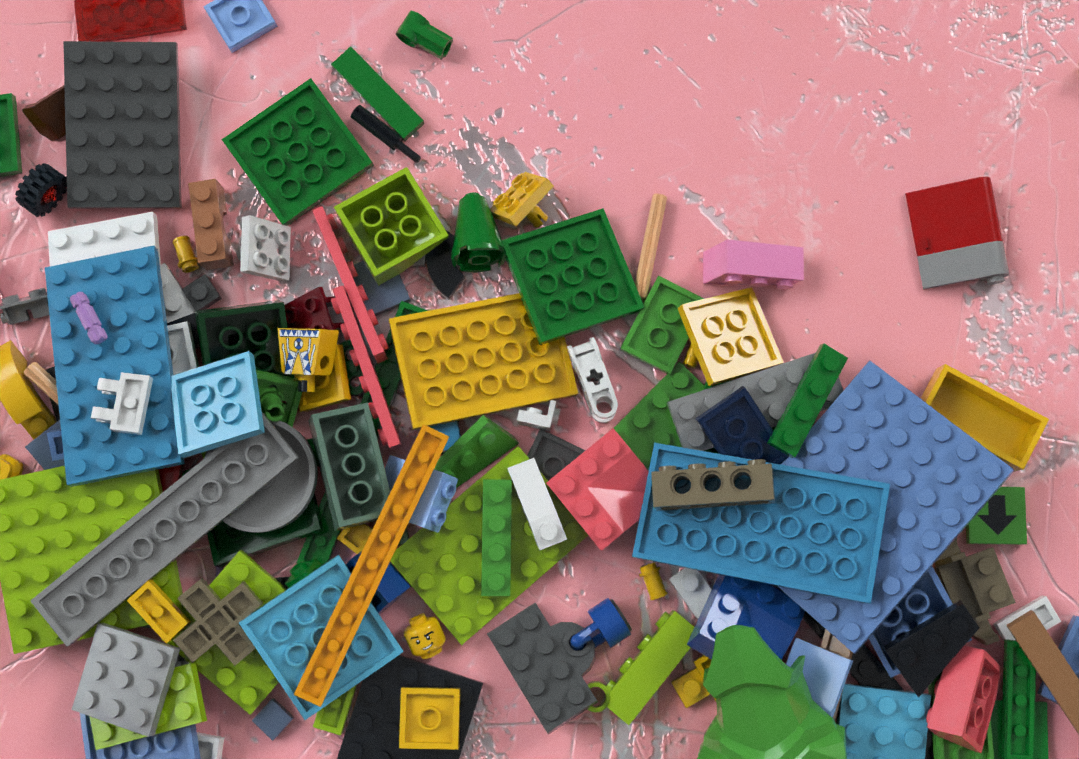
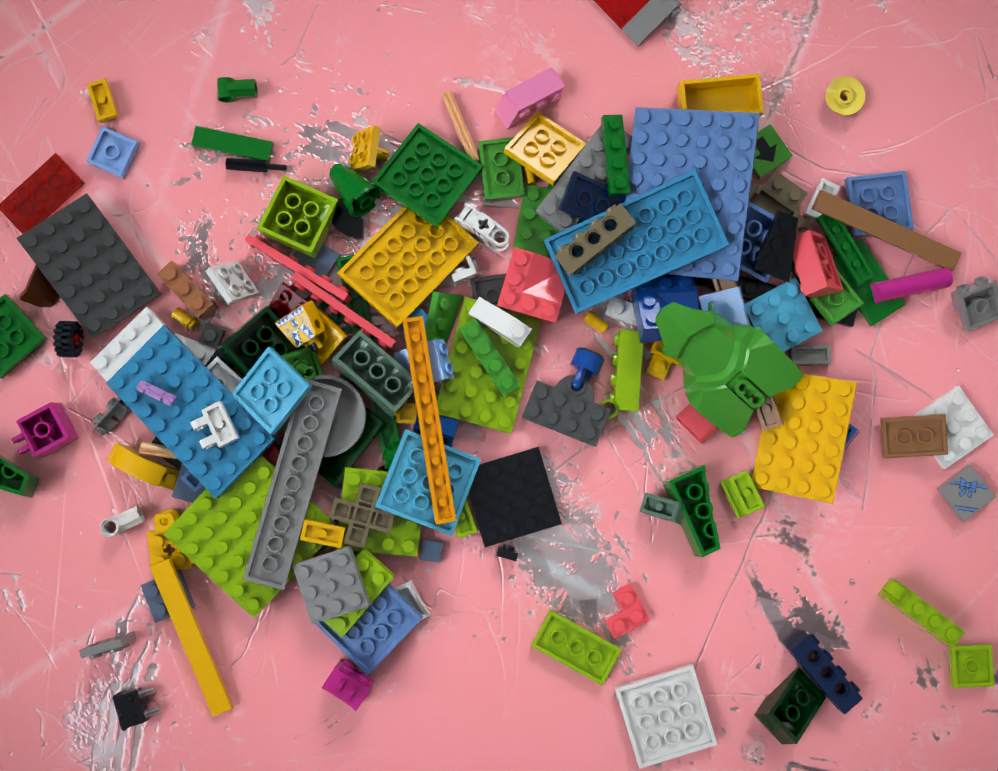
camera: 45 degrees left, 5 degrees up
green plate [221,78,374,226] -> none
yellow plate [399,687,460,750] -> none
yellow head [403,613,446,659] -> none

